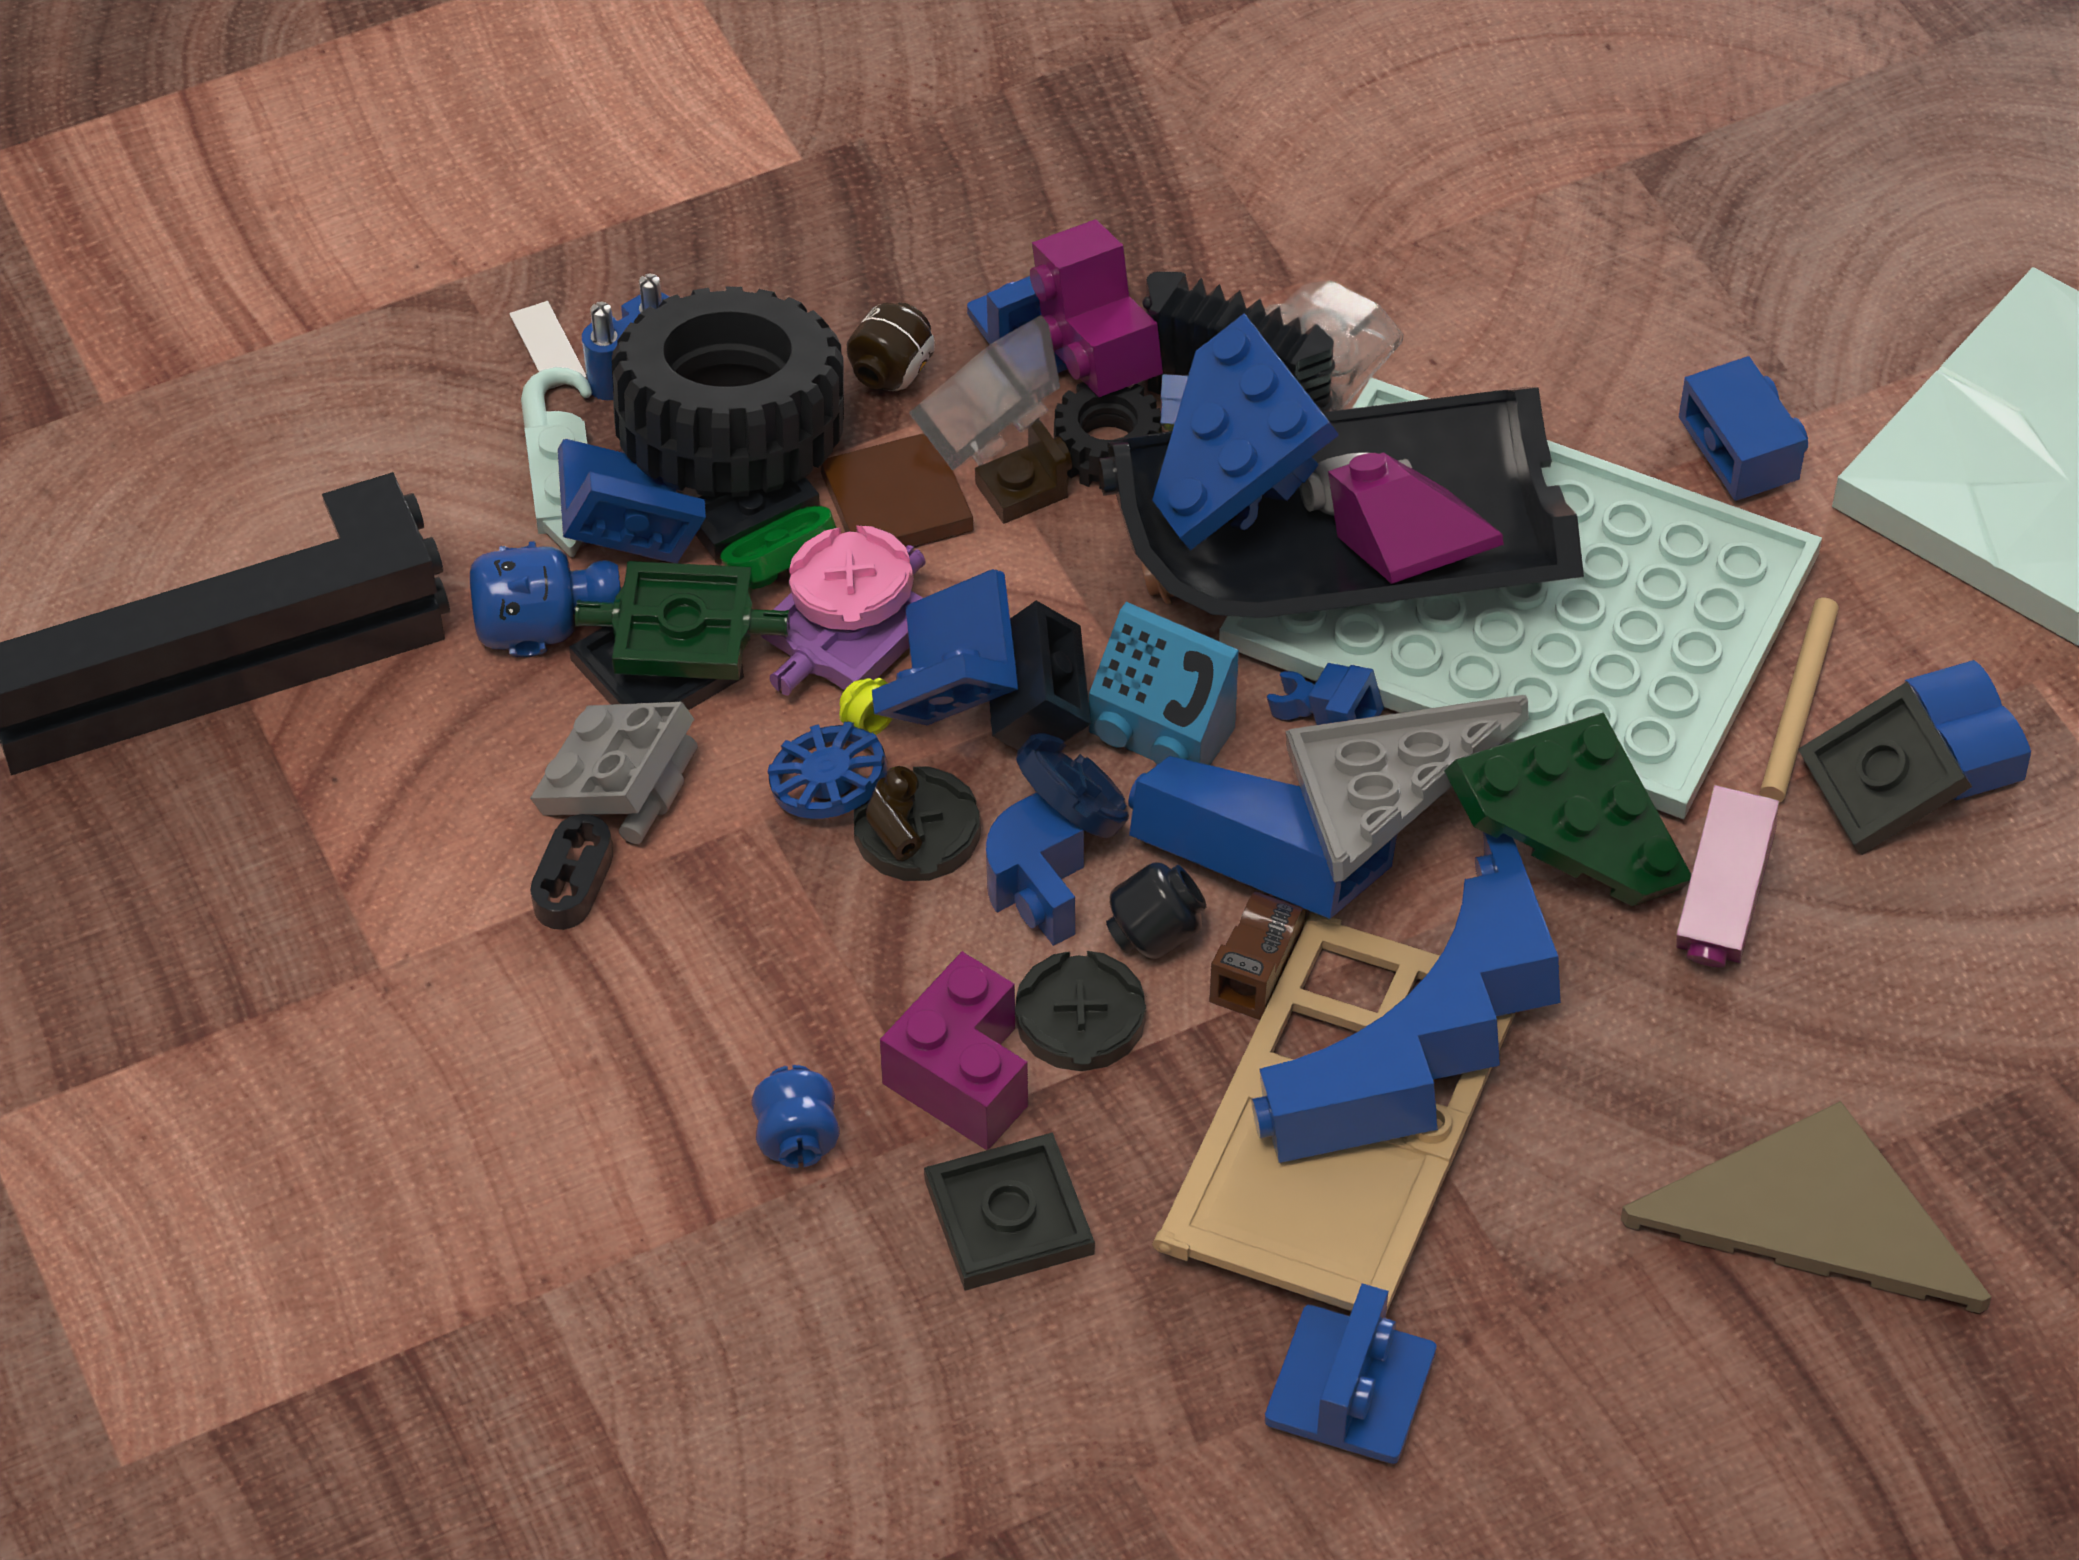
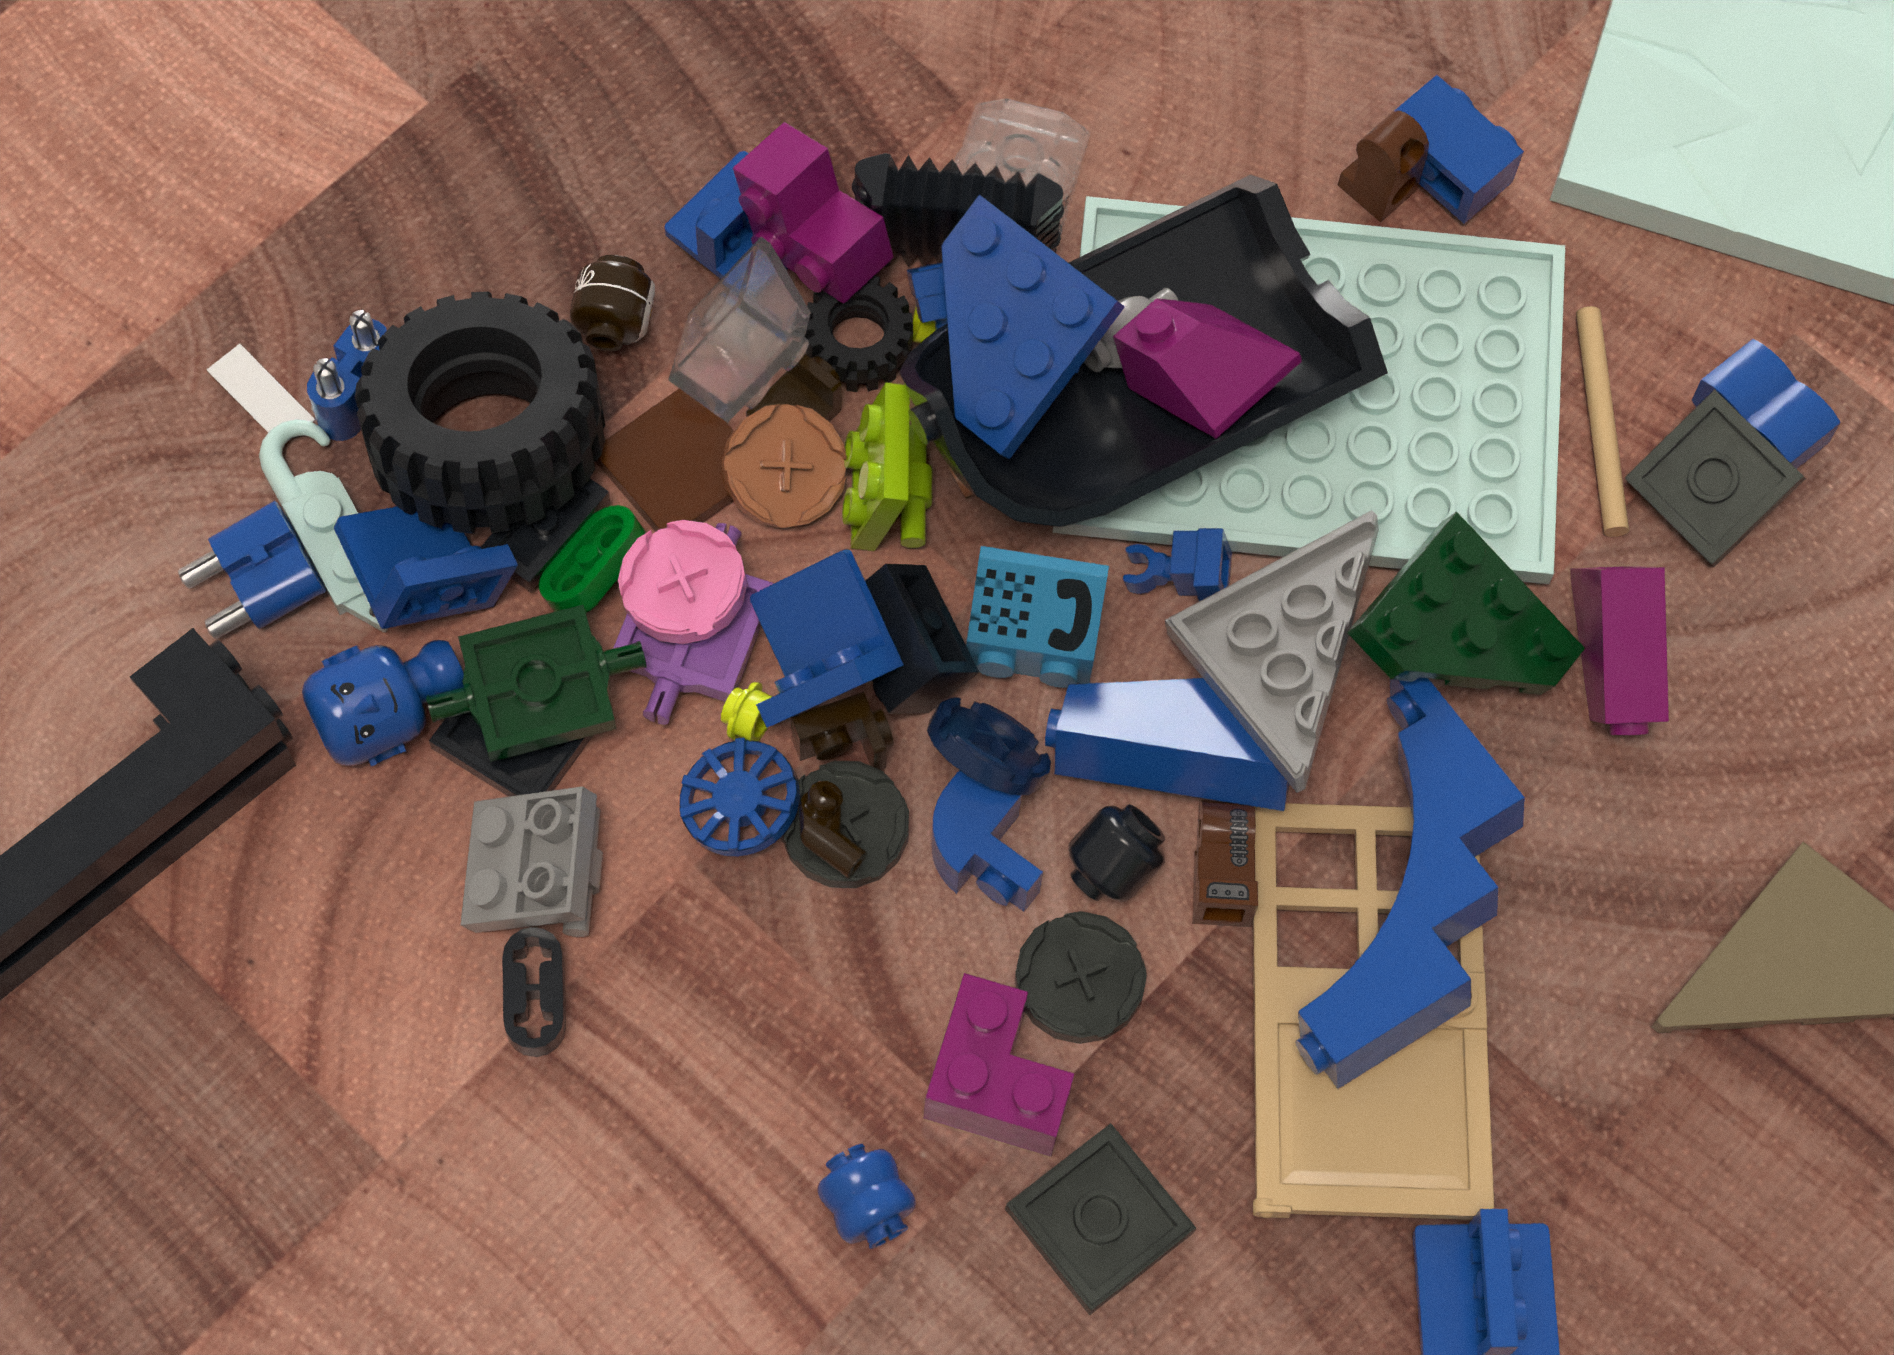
camera: 25 degrees left, 15 degrees up
none -> blue piece [178,501,326,639]
none -> nougat tile [722,404,847,529]
none -> dark brown bracket [791,692,894,770]
none -> lime plate [842,382,933,551]
none -> reddish brown leg [1337,110,1429,223]

